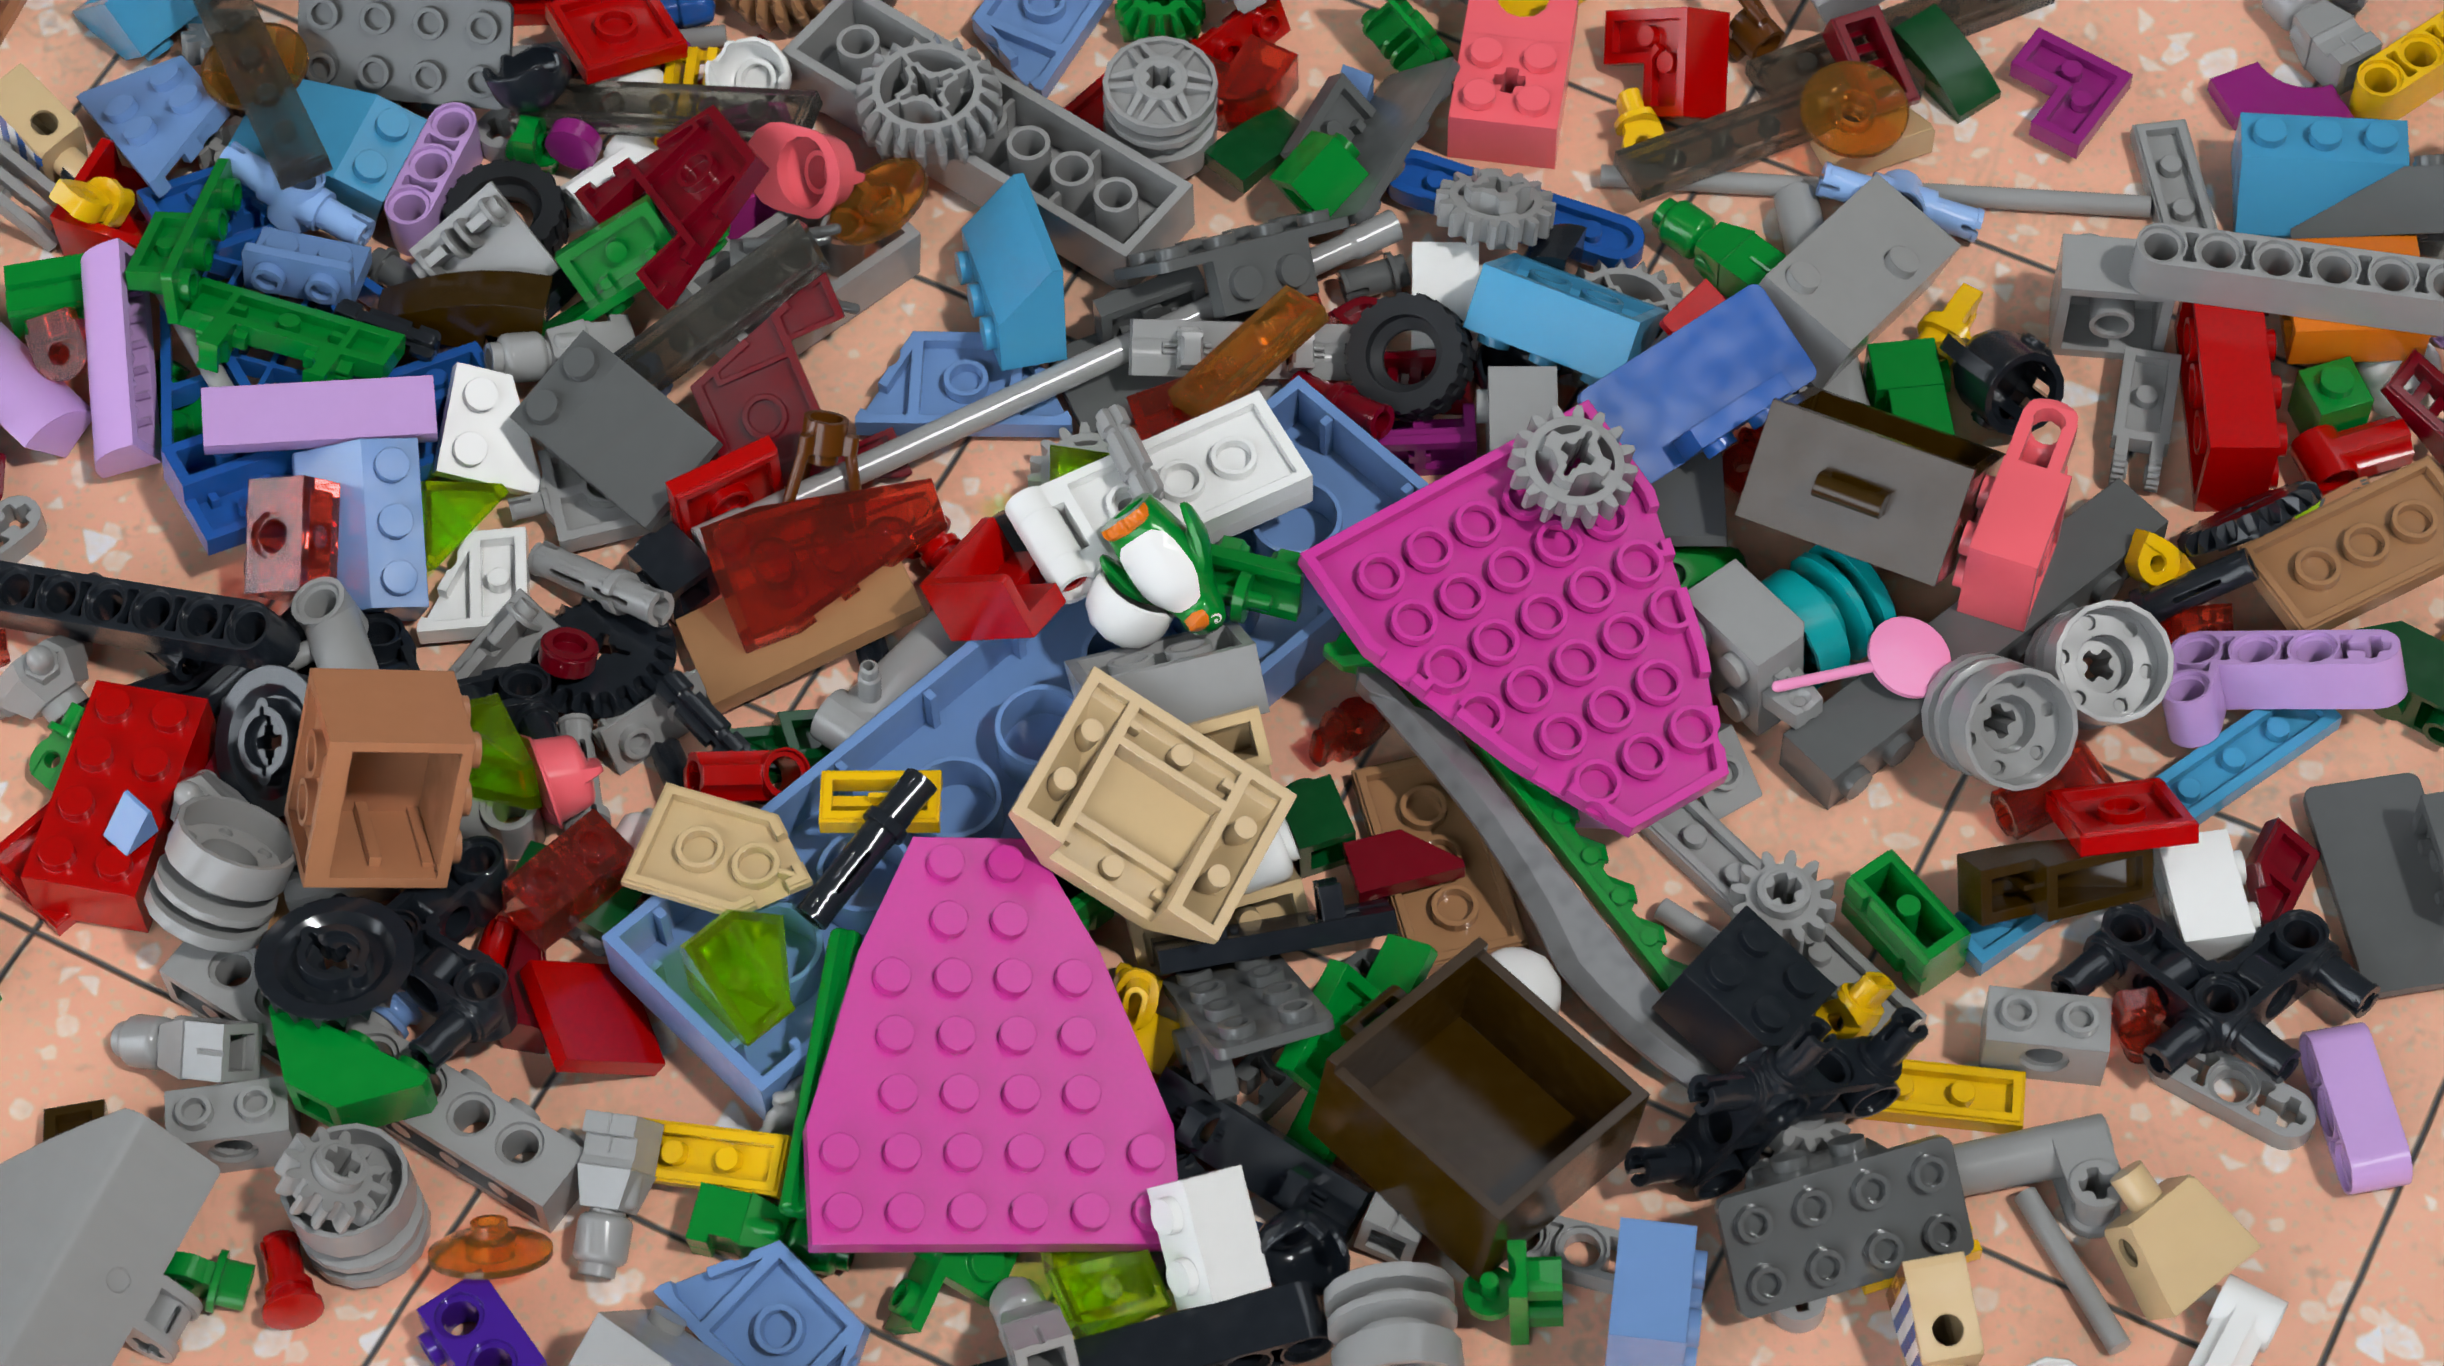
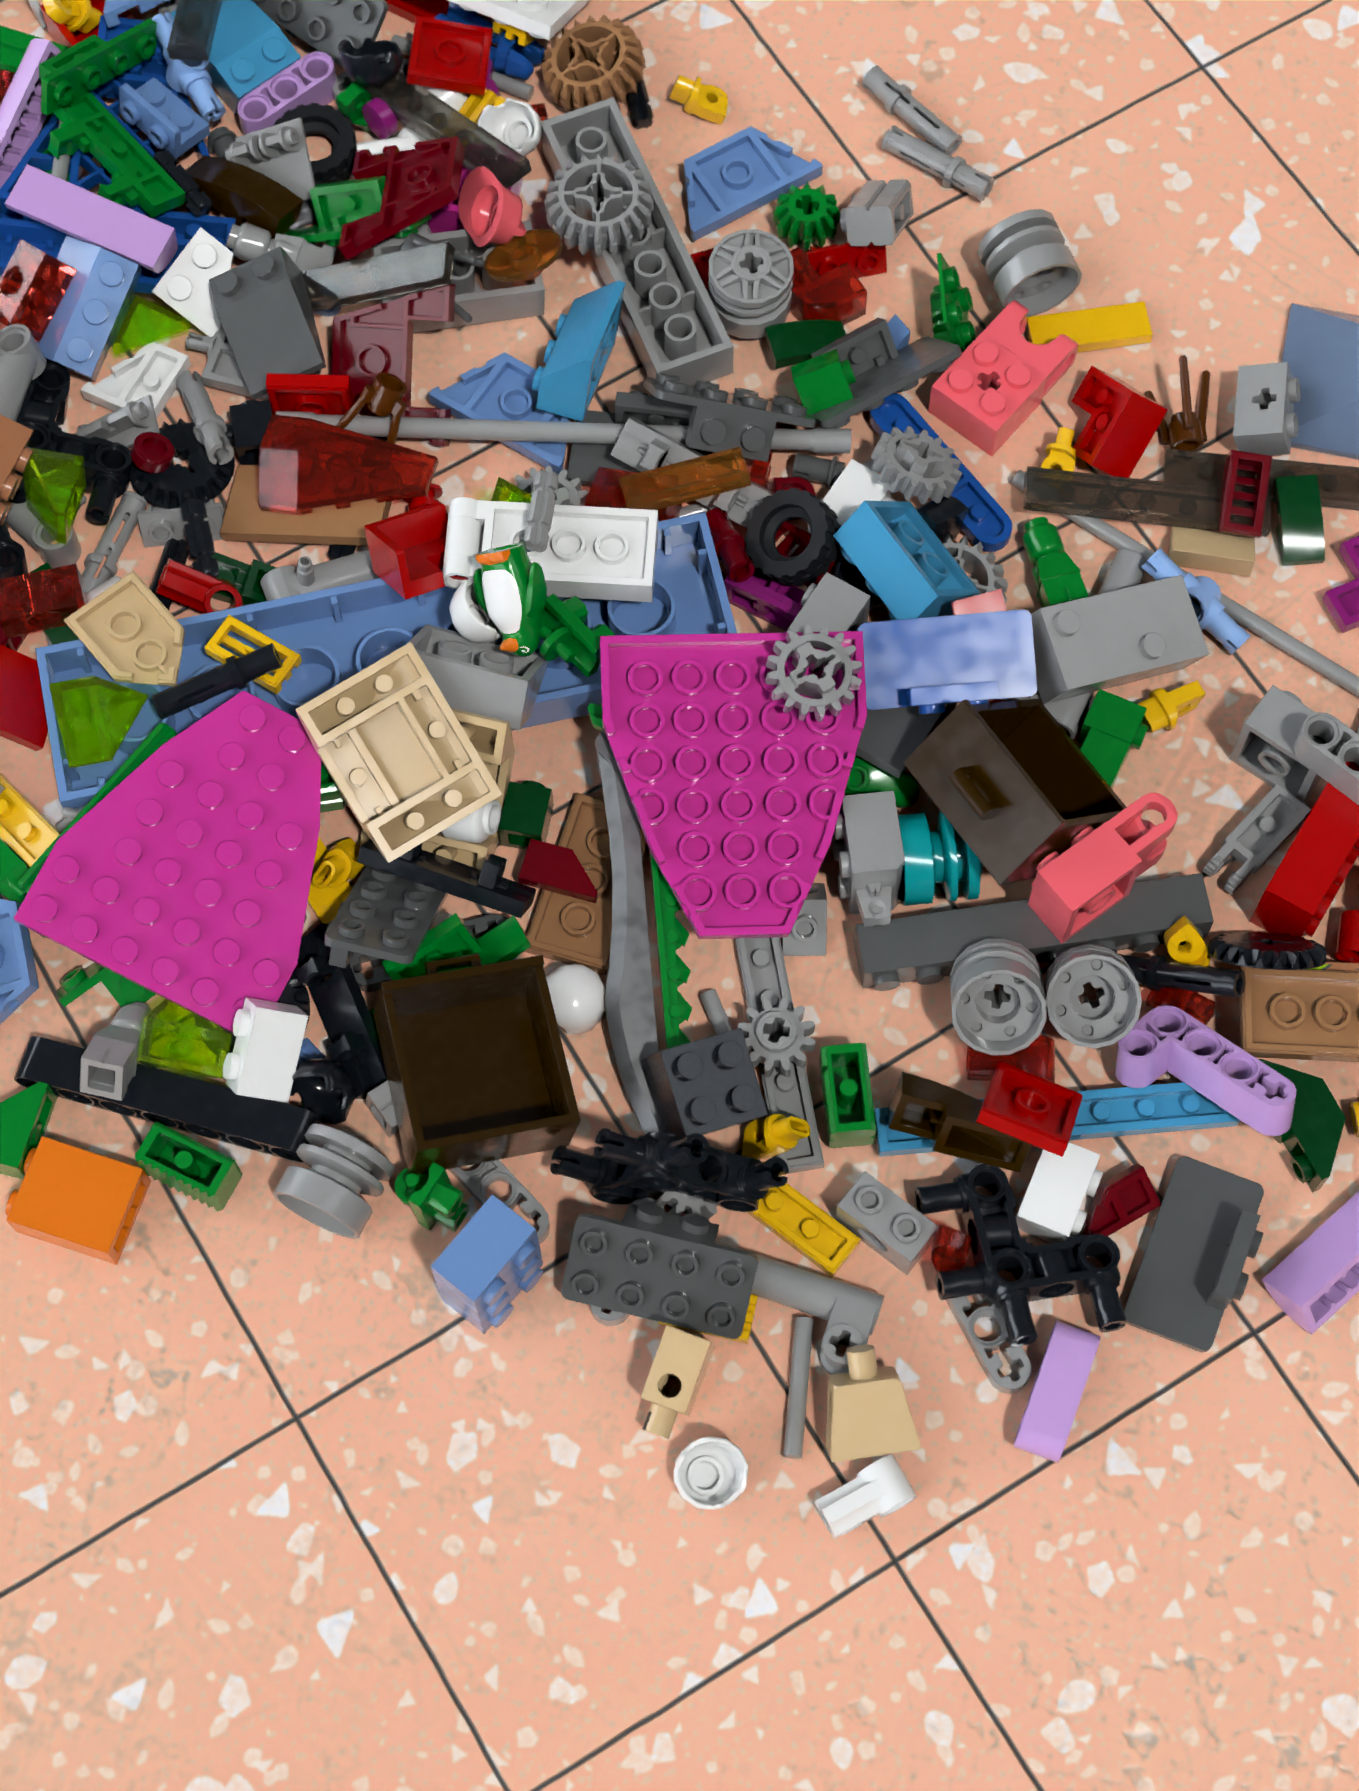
camera: 30 degrees right, 10 degrees up
coral piece [513,734,604,829] -> none
clear red piece [1308,696,1390,767] -> none
bright pink piece [1772,616,1952,699] -> none
clear orange dish [1799,61,1909,159] -> none
black helmet [1939,328,2064,436] -> none

